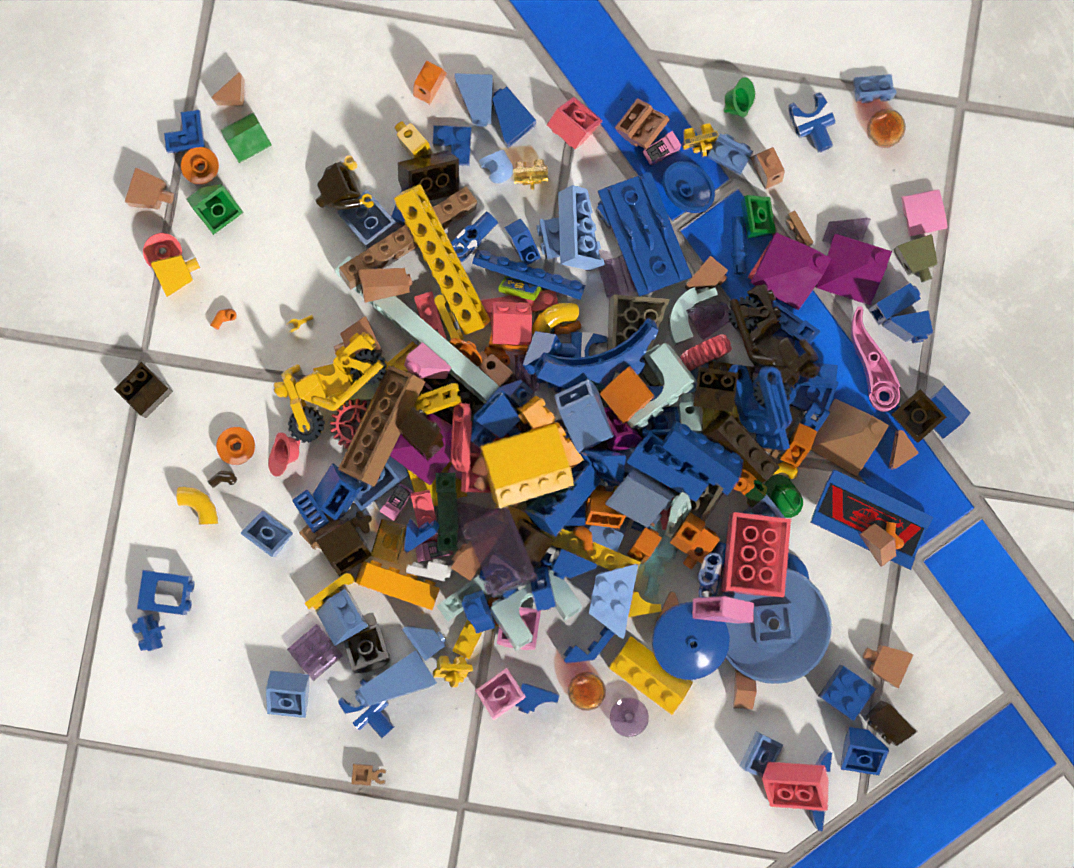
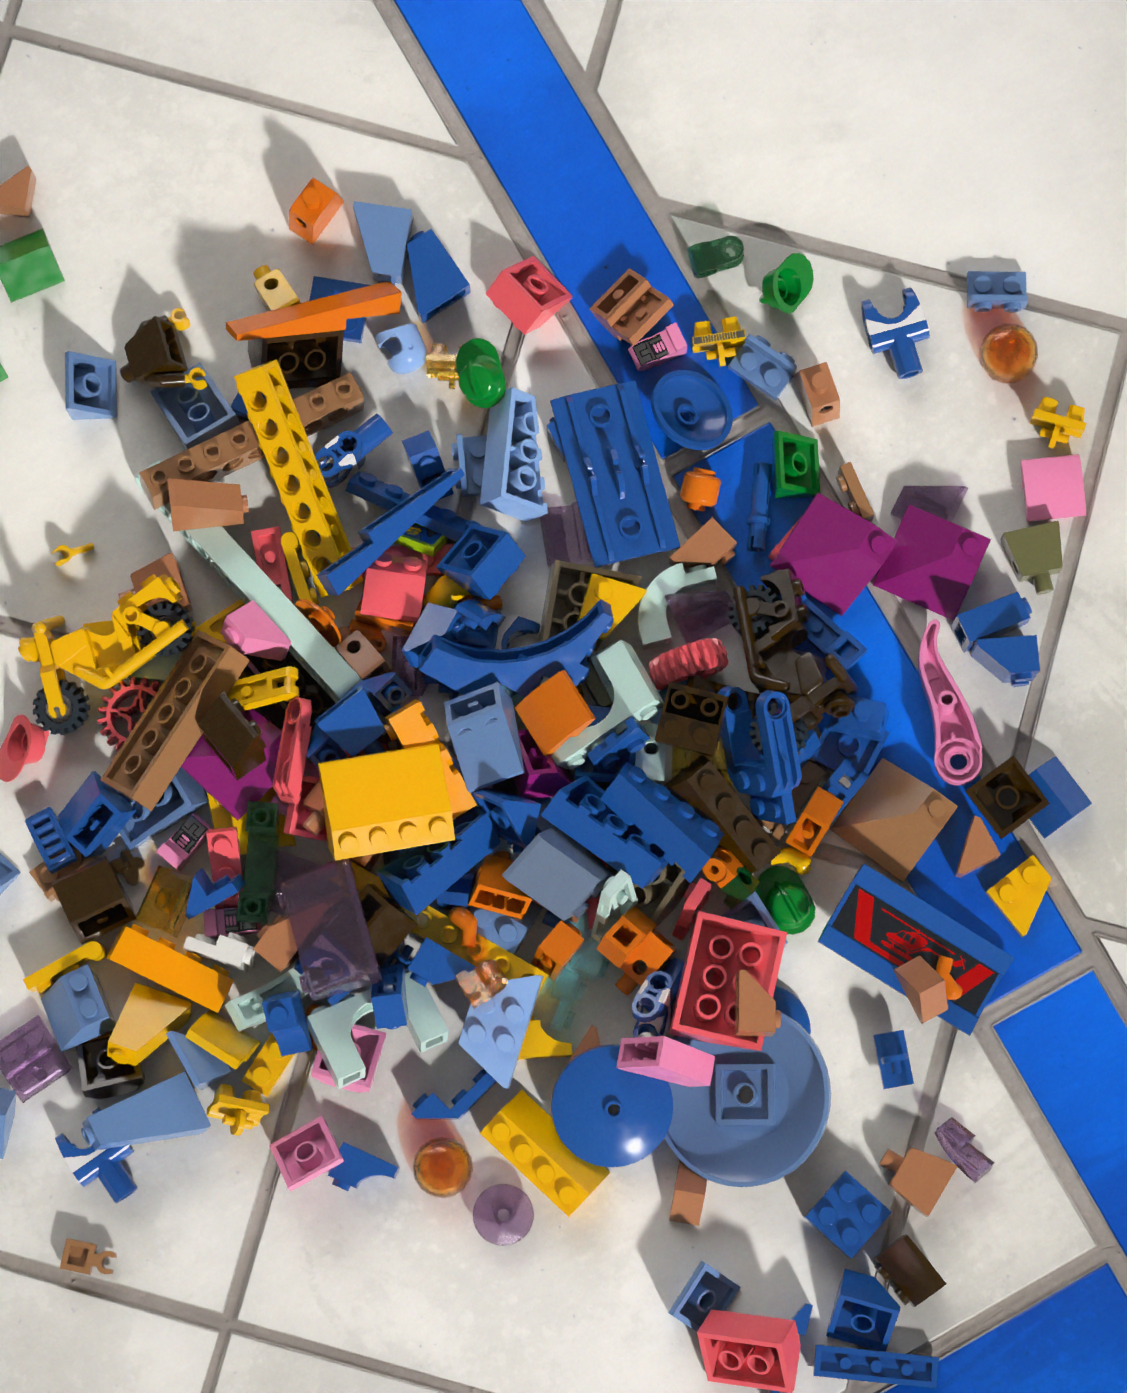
camera: 15 degrees right, 5 degrees down
none -> medium blue slope [65,351,117,420]
none -> yellow slope [107,982,192,1066]
none -> yellow slope [185,1010,261,1070]
none -> orange slope [226,282,402,341]
none -> blue slope [316,468,465,596]
none -> blue slope [436,523,526,600]
none -> blue slope [455,599,506,630]
none -> clear orange leg [455,959,508,1009]
none -> green piece [456,338,506,408]
none -> yellow wing [578,573,647,640]
none -> blue wing [587,717,651,769]
none -> coral wing [672,878,712,941]
none -> orange head [680,467,721,511]
none -> clear green piece [686,236,744,278]
none -> nougat slope [735,970,781,1037]
none -> blue plate [813,1345,939,1389]
none -> blue hips [873,1030,914,1089]
none -> clear purple slope [935,1117,995,1183]
none -> yellow wing [985,855,1052,938]
none -> yellow hips [1030,397,1087,449]

